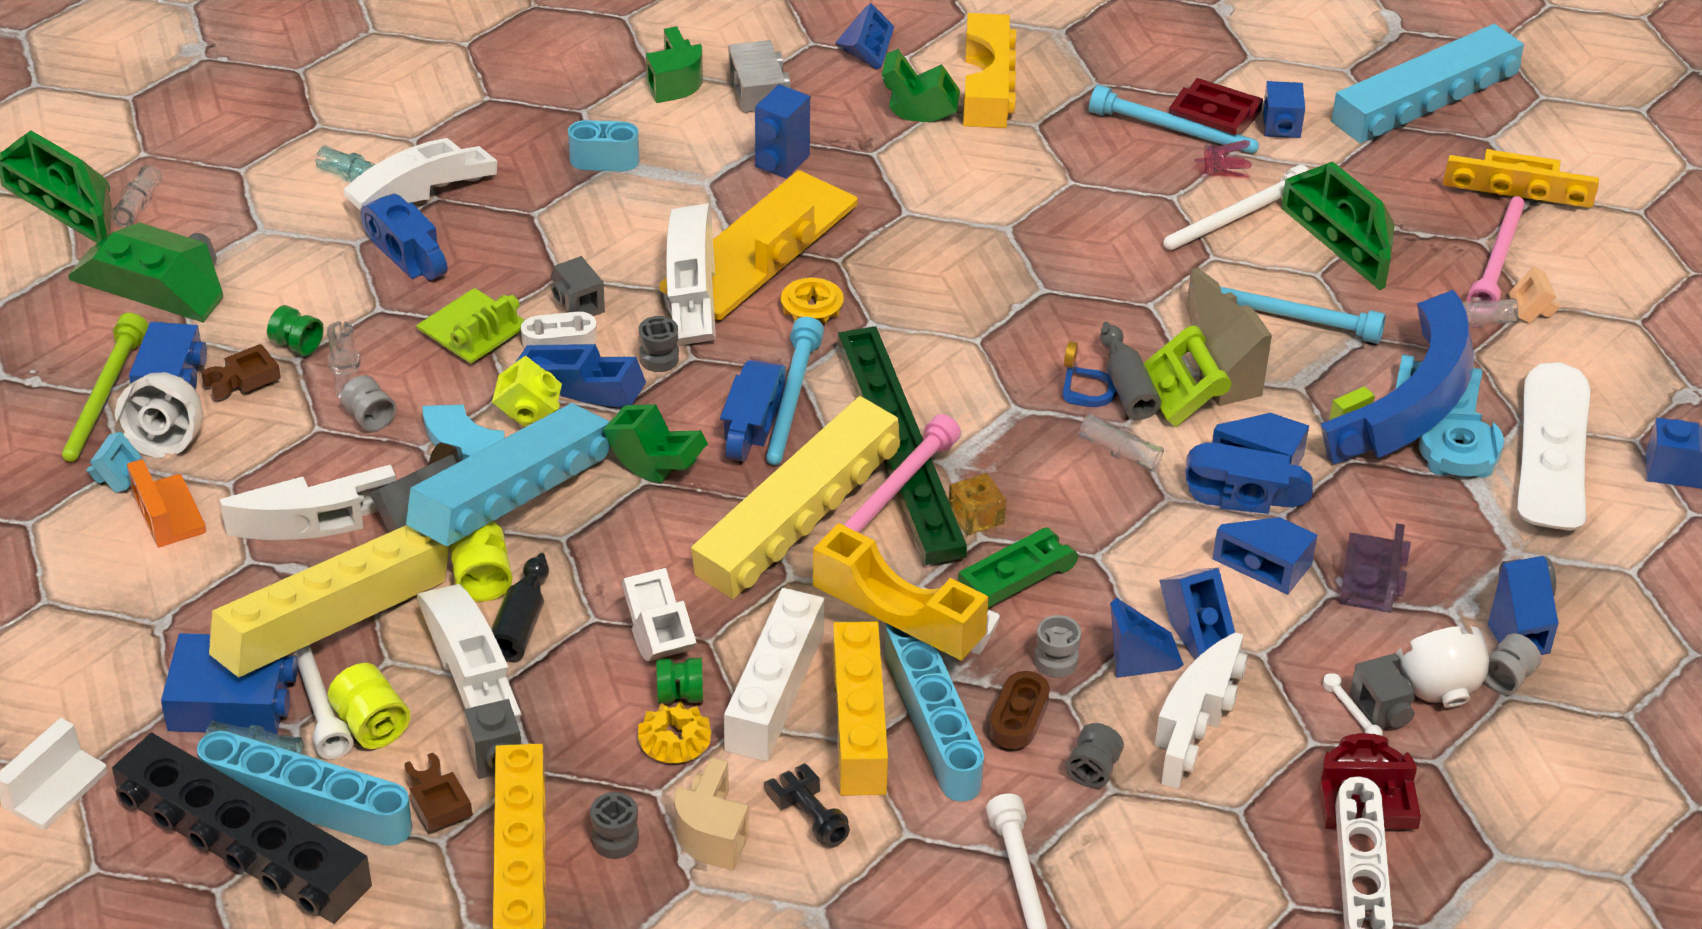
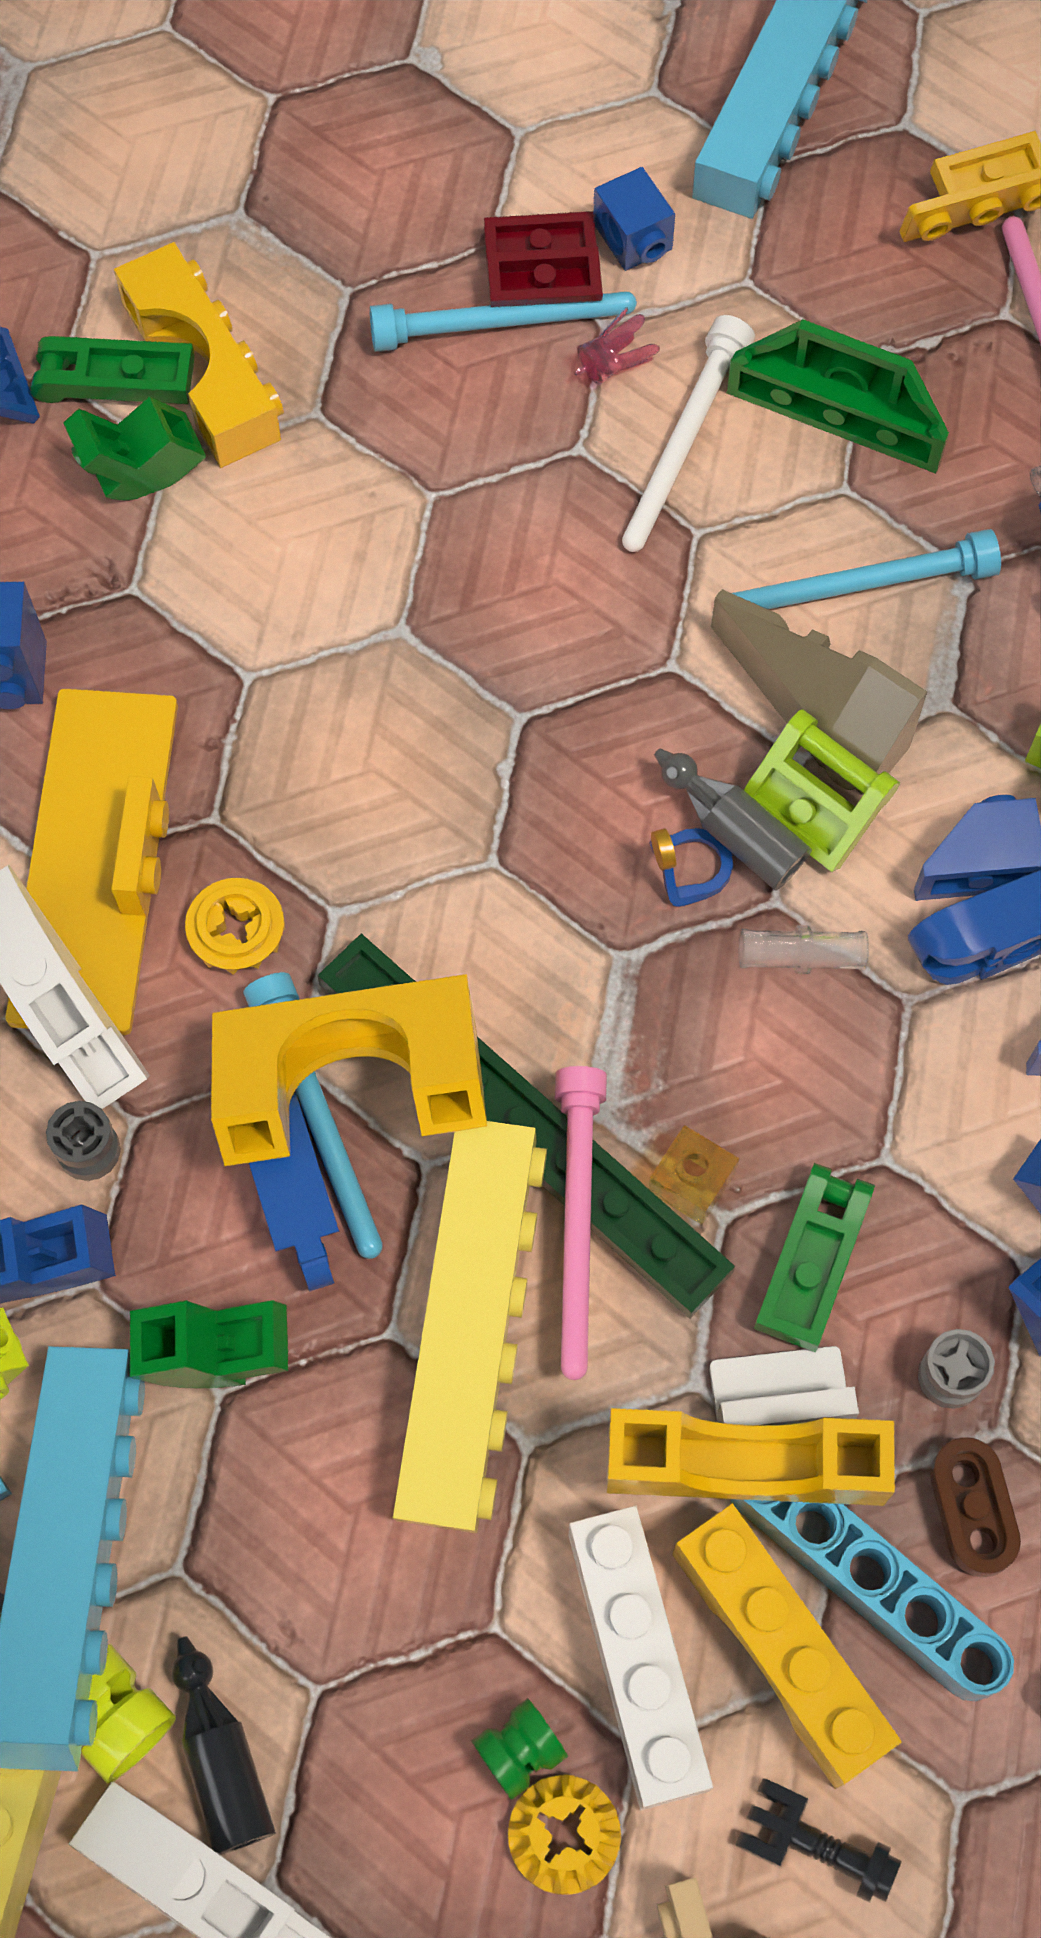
camera: 30 degrees left, 25 degrees up
white brick [621,568,696,661] -> none
none -> green plate [31,336,195,404]
none -> yellow arch [211,974,487,1166]

